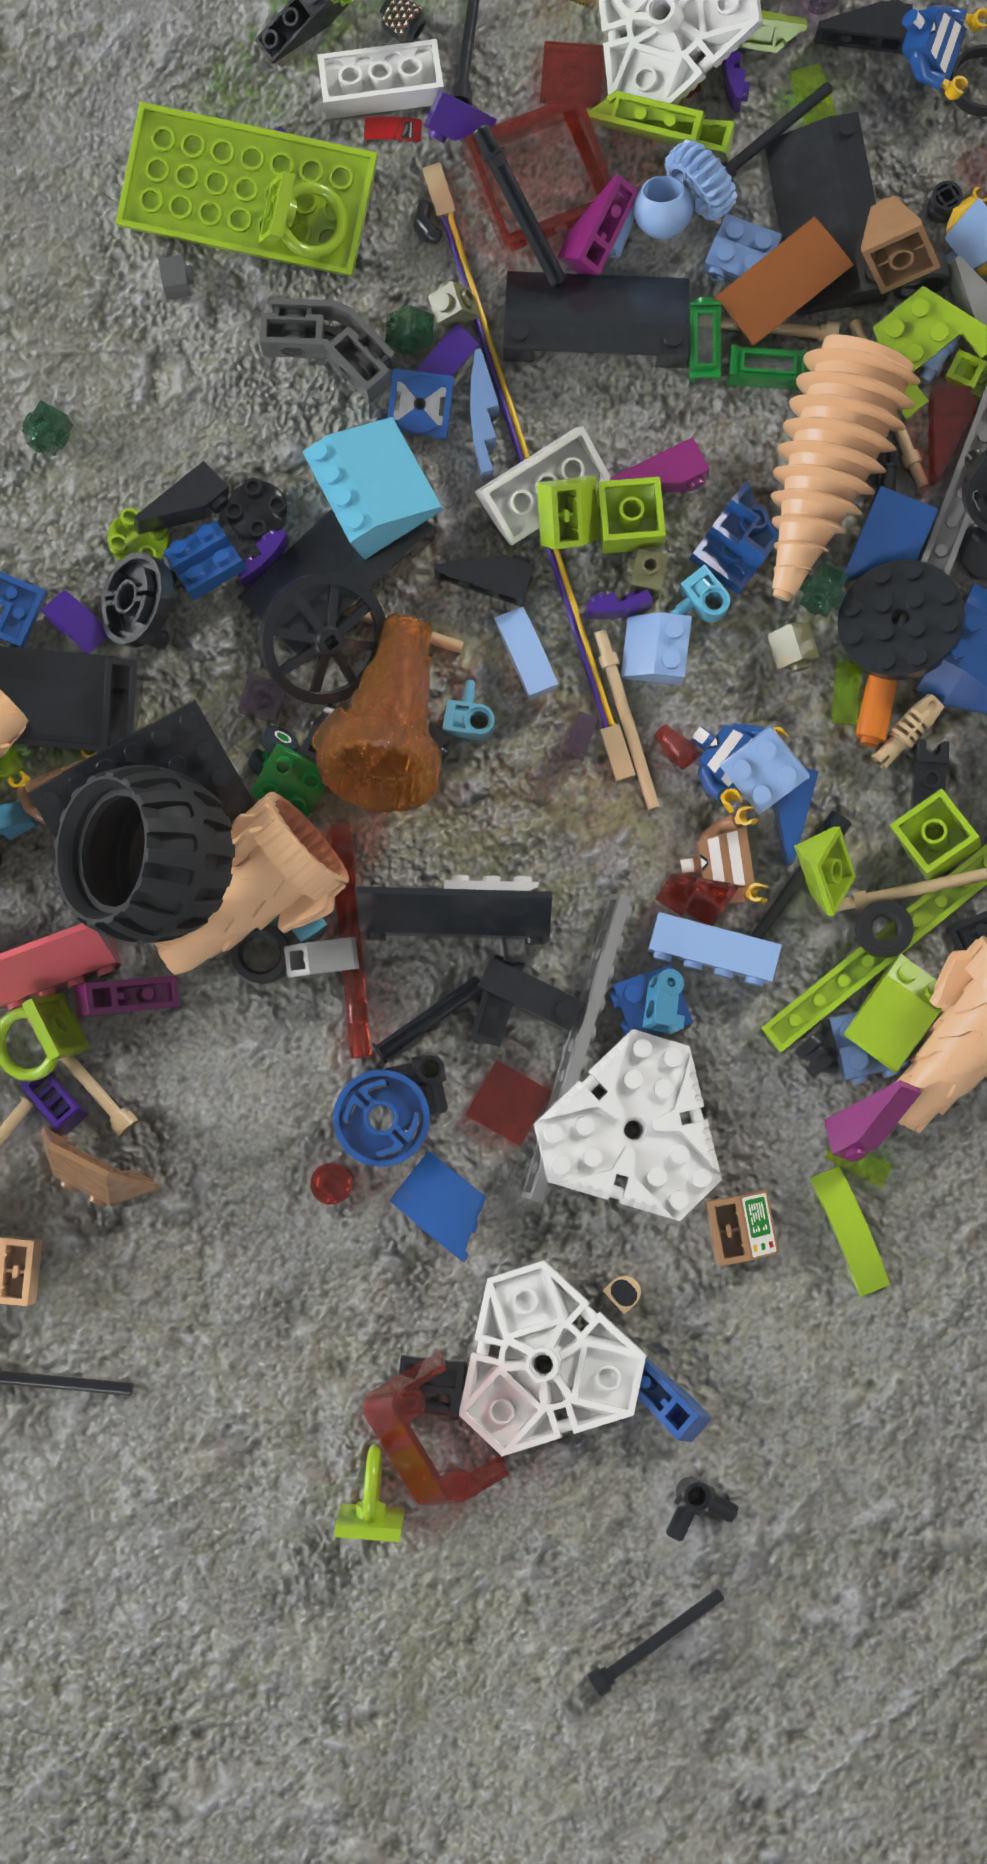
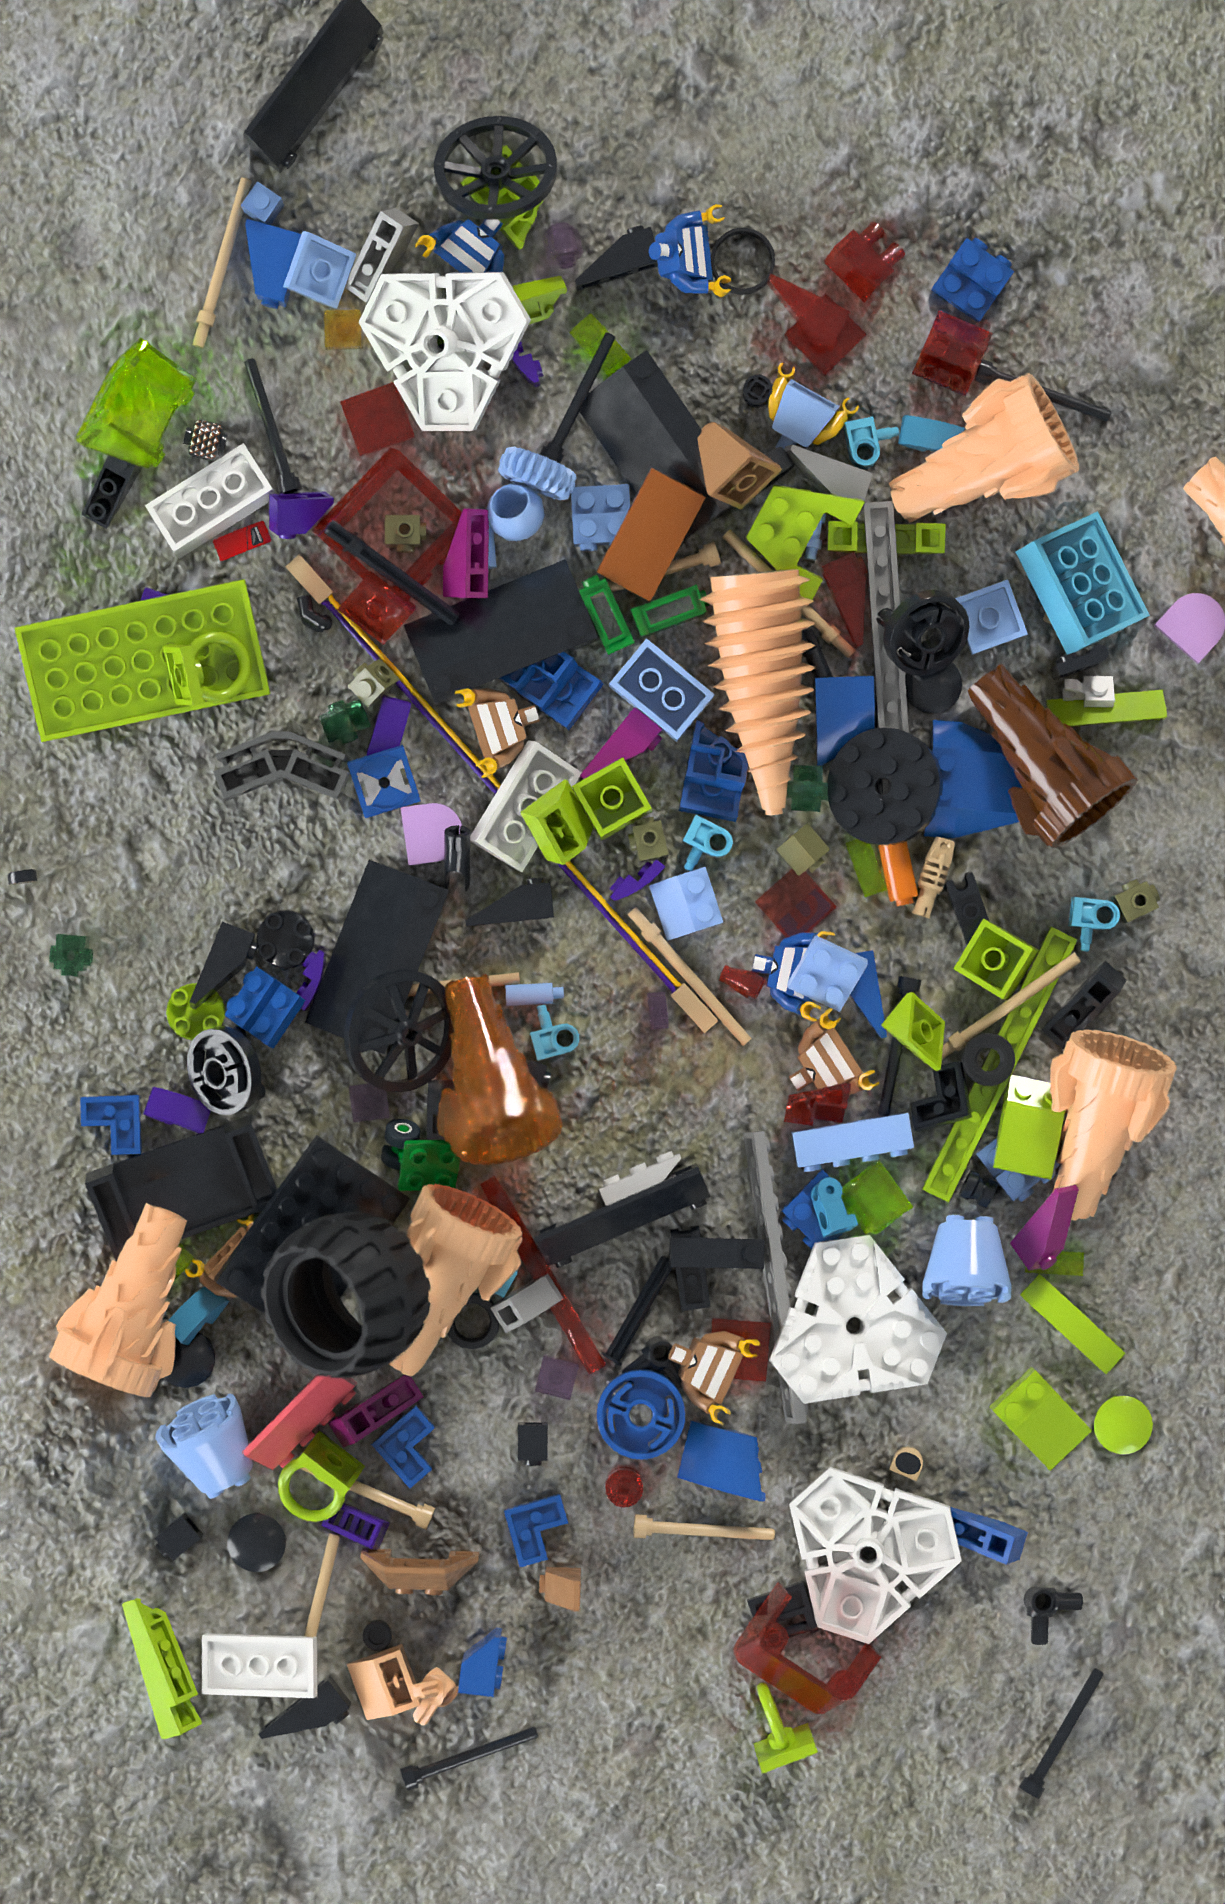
camera: 30 degrees left, 5 degrees up
dark grey plate [158,254,195,300] -> none
medium azure slope [302,417,444,560] -> none
medium blue slope [470,348,499,483] -> none
light blue slope [494,606,558,701] -> none
lime wedge [583,90,735,161] -> none
medium nougat slope [704,1190,779,1266] -> none
none -> black tile [7,869,38,885]
none -> clear red tile [337,571,417,645]
none -> black tile [362,1620,392,1651]
none -> blue plate [371,1405,435,1489]
none -> olive brick [385,515,427,553]
none -> lavender tile [401,803,462,866]
none -> light nougat axle [412,1667,459,1725]
none -> black piece [444,825,470,892]
none -> torso [455,688,540,778]
none -> blue slope [458,1627,507,1697]
none -> blue slope [498,652,604,731]
none -> blue plate [504,1494,568,1567]
none -> light blue cylinder [505,983,564,1006]
none -> black brick [518,1422,548,1466]
none -> clear purple piece [535,1354,579,1400]
none -> medium nougat slope [539,1567,581,1611]
none -> light blue brick [609,638,715,742]
none -> tan piece [633,1514,775,1540]
none -> medium nougat torso [668,1331,760,1425]
none -> clear red piece [755,869,837,938]
none -> clear neon green torso [841,1160,914,1234]
none -> black brick [910,1060,972,1132]
none -> light blue cone [922,1215,1012,1306]
none -> lime slope [989,1367,1092,1471]
none -> lime dish [1094,1396,1153,1454]

